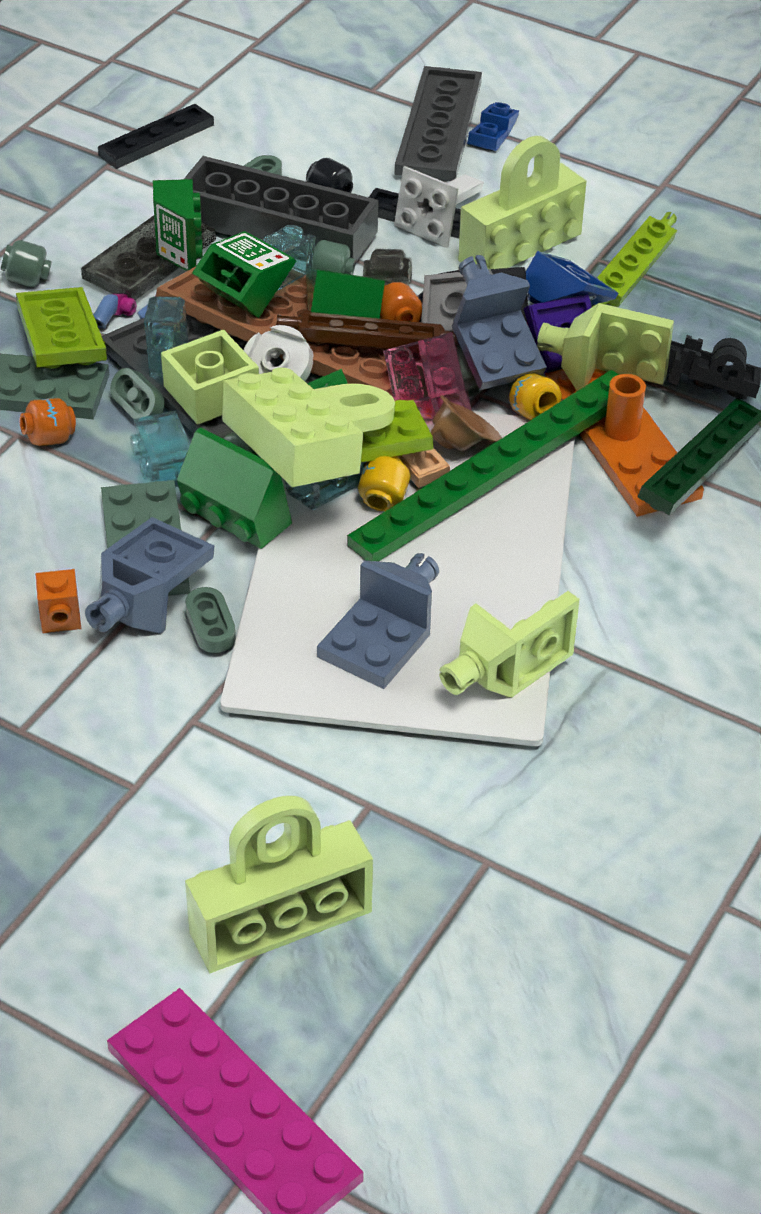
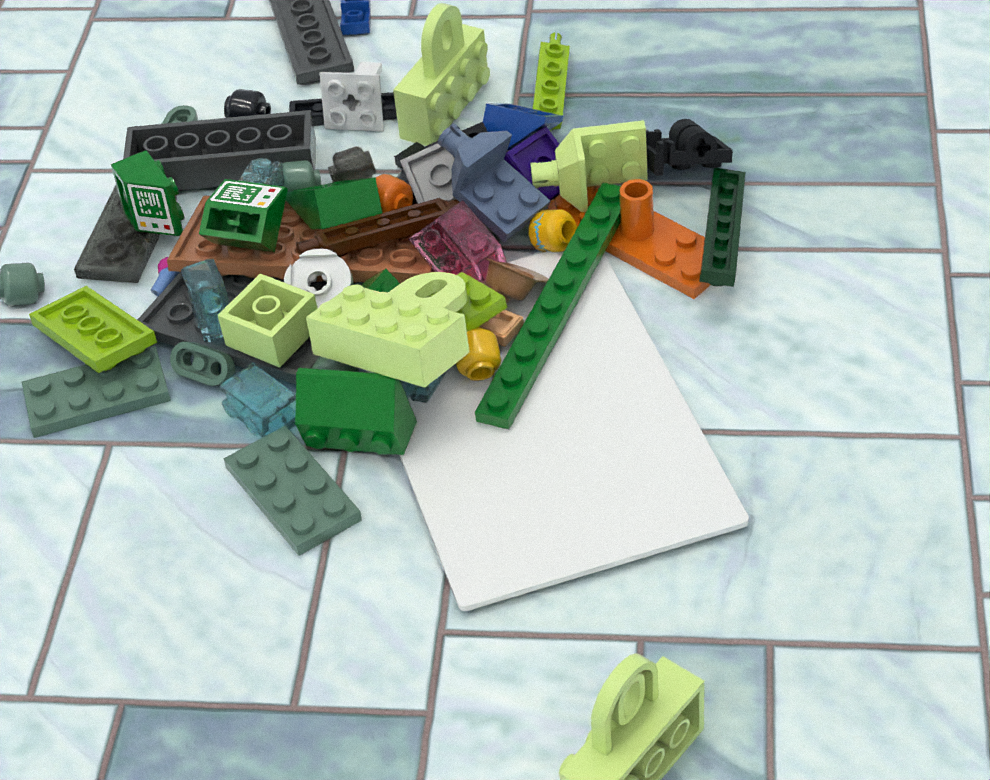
camera: 20 degrees left, 0 degrees up
orange head [20,398,76,446] -> none
orange brick [35,569,81,633] -> none
sand blue plate [85,517,215,633] -> none
medium blue arm [93,294,137,329] -> none
black tile [98,104,214,169] -> none
sand green plate [185,587,236,653] -> none
sand blue plate [317,553,439,689] -> none
yellowish green plate [439,591,580,698] -> none

